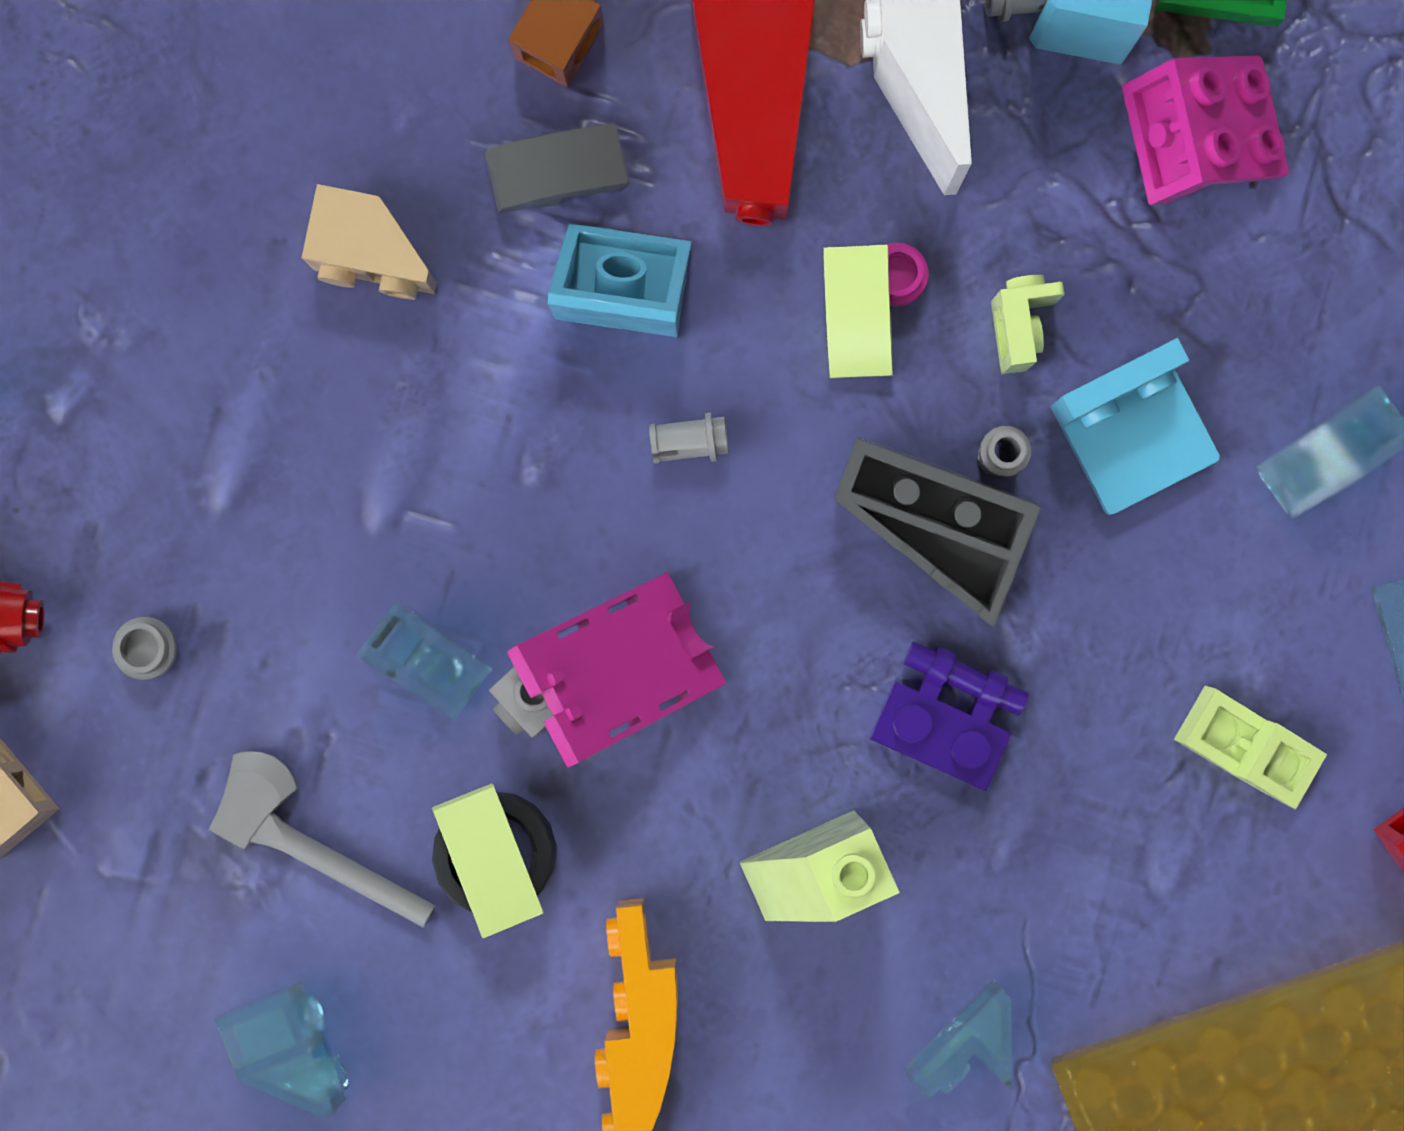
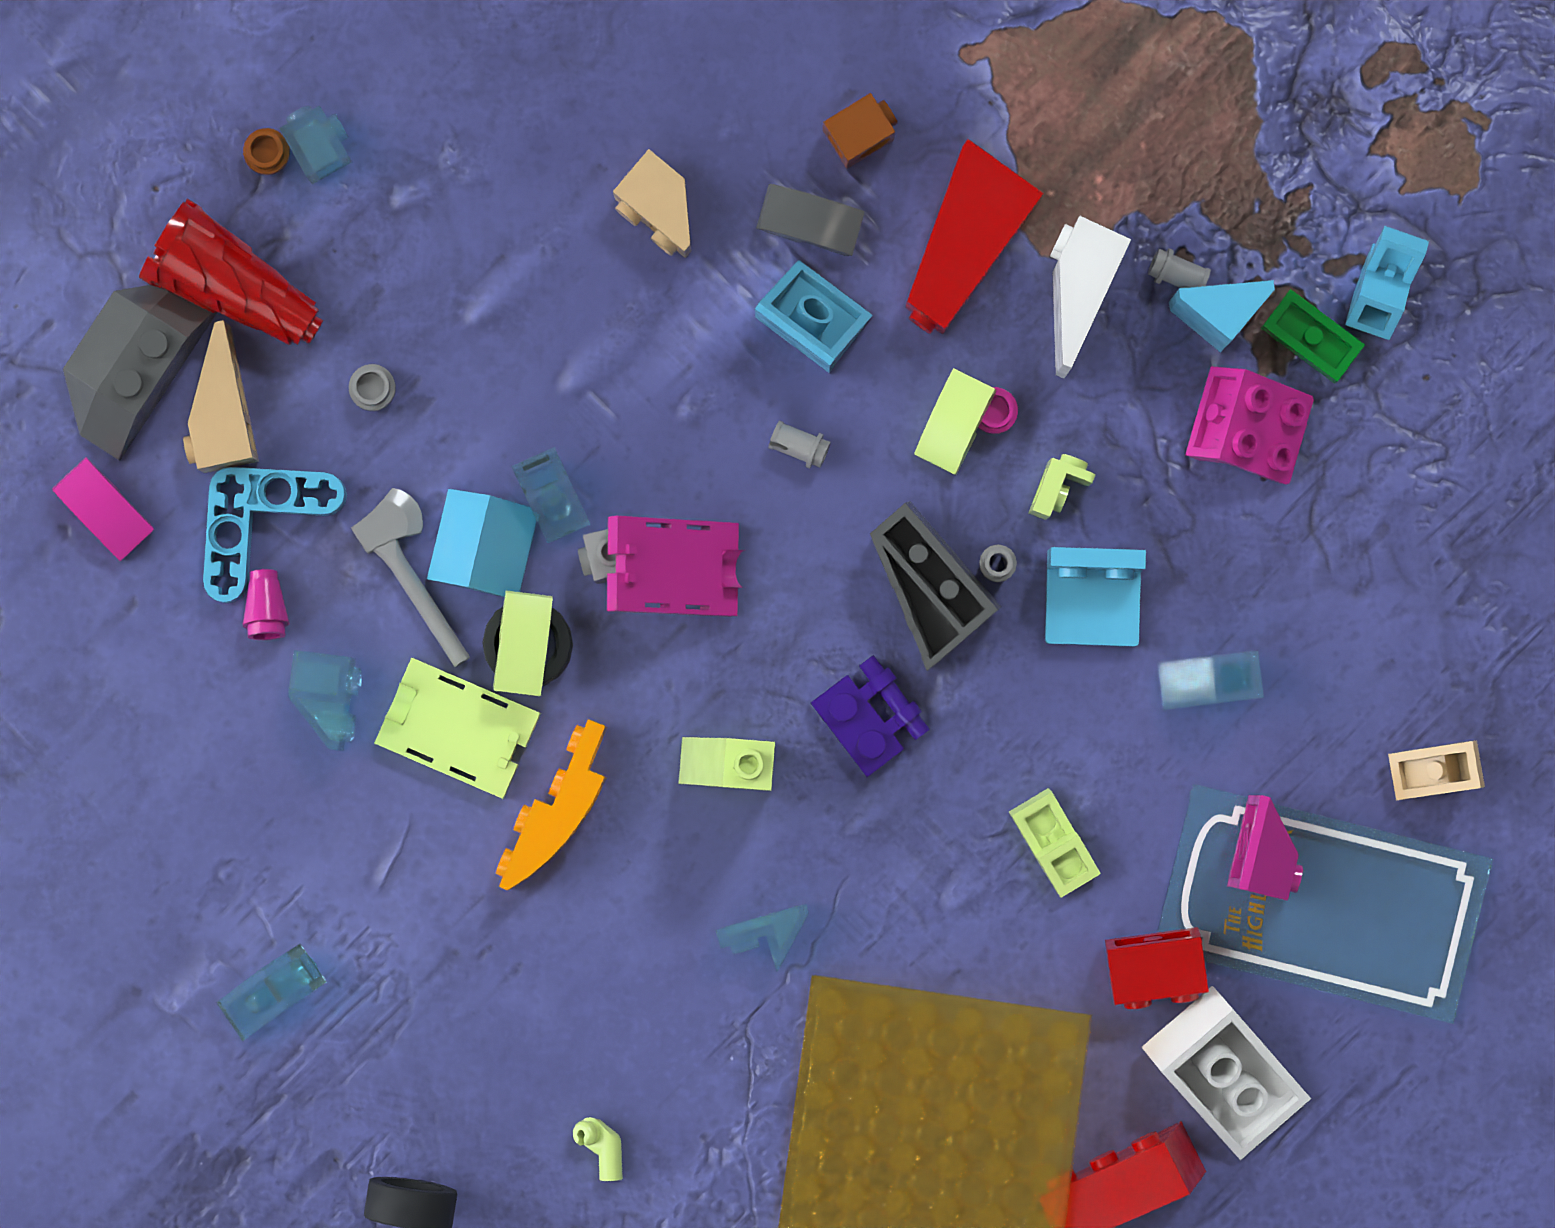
camera: 20 degrees right, 0 degrees up
none -> medium azure beam [203,467,347,603]
none -> dark pink cone [243,569,290,640]
none -> yellowish green piece [374,658,541,799]
none -> medium azure slope [427,489,540,597]

